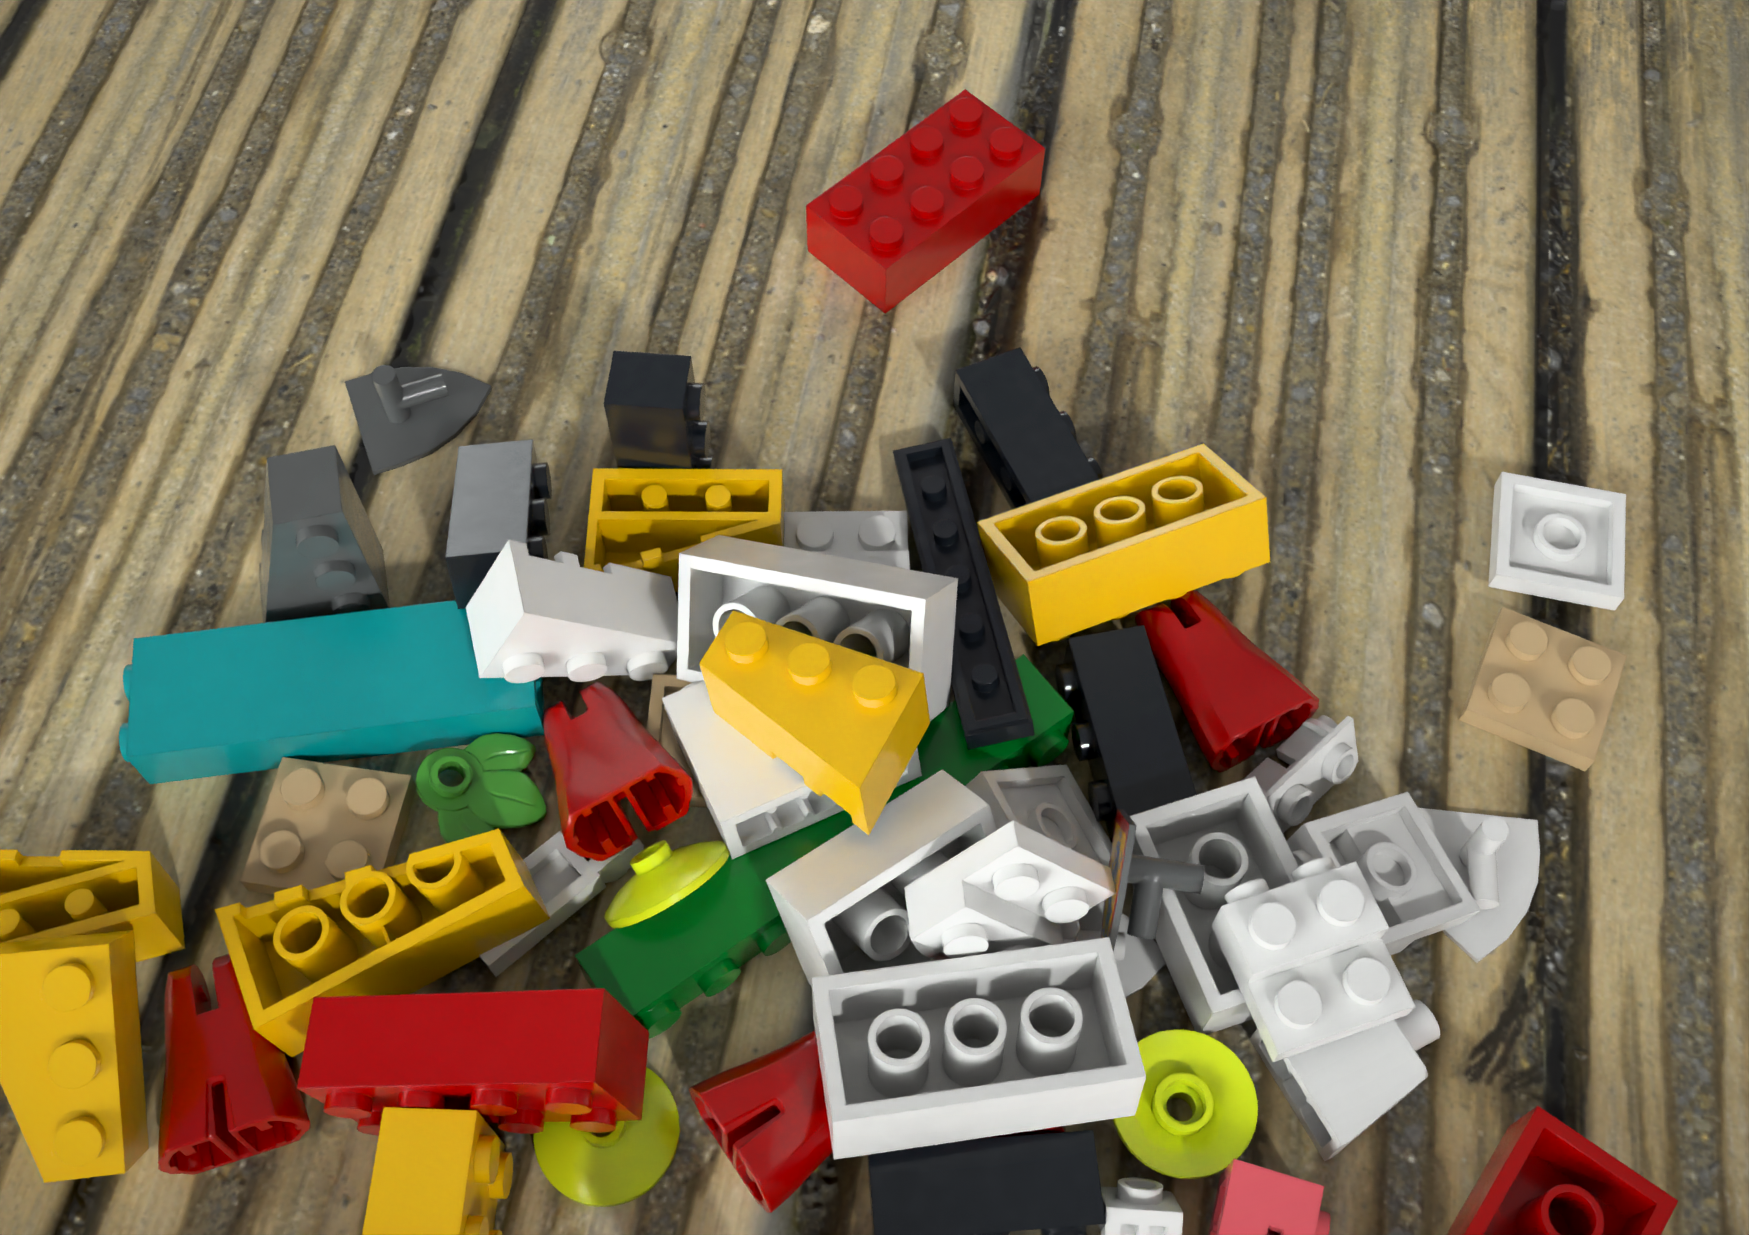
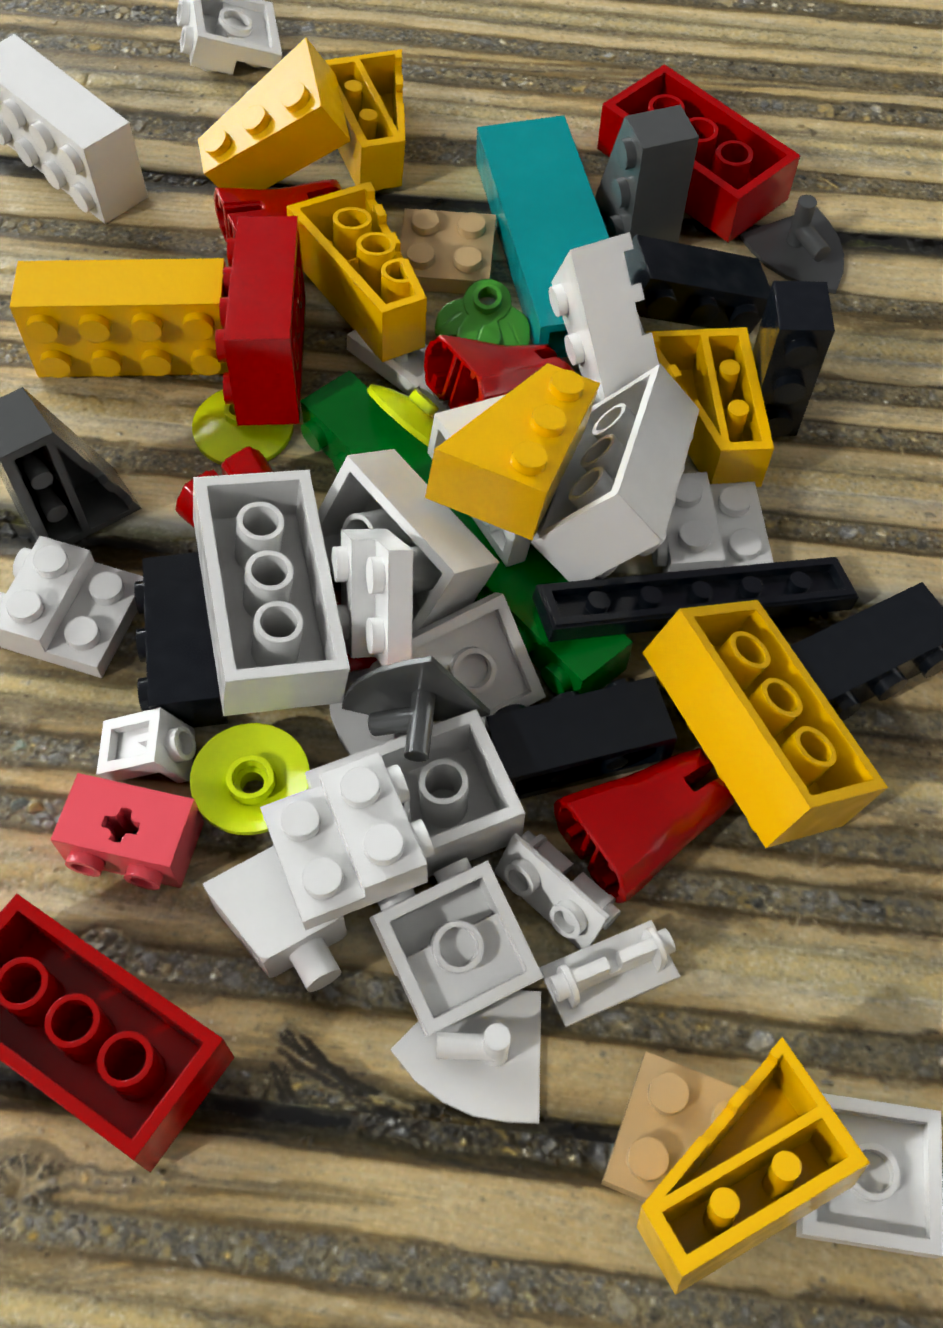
camera: 85 degrees right, 0 degrees up
none -> white hinge [539,920,680,1028]
none -> red brick [597,64,801,243]
none -> yellow wedge [637,1037,870,1295]

